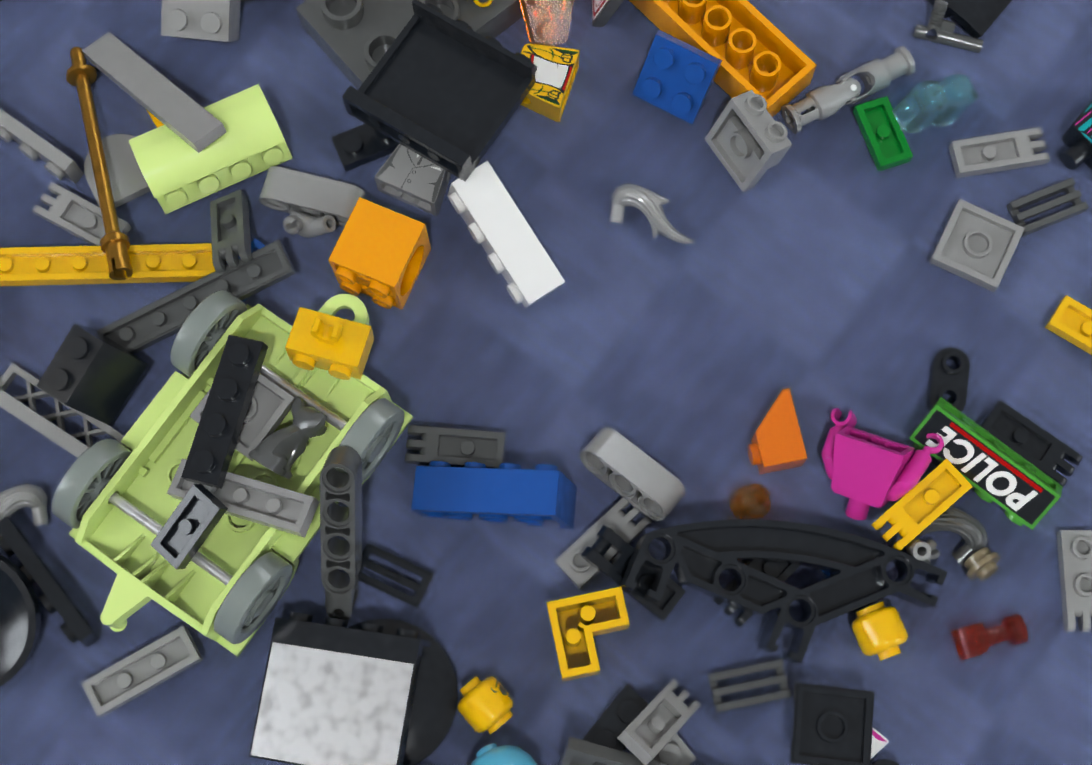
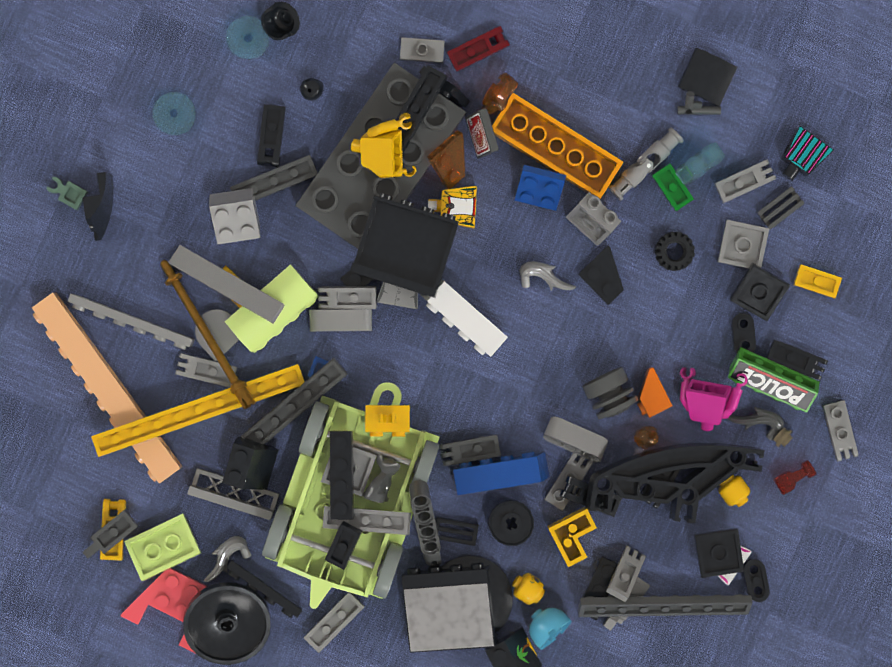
camera: 15 degrees left, 15 degrees up
dark grey hinge [210,189,252,273] -> none
light grey arm [283,211,336,238] -> none
light orange brick [328,197,431,310] -> none
dark grey tile [707,659,792,713] -> none
yellow hinge [871,458,973,551] -> none
light grey arm [905,537,940,564] -> none
none -> light grey hinge [318,286,377,309]
none -> black wheel [489,500,534,546]
none -> black wing [578,246,624,305]
none -> dark grey wheel [582,367,639,420]
none -> black tyre [655,232,695,271]
none -> black tile [730,263,790,321]

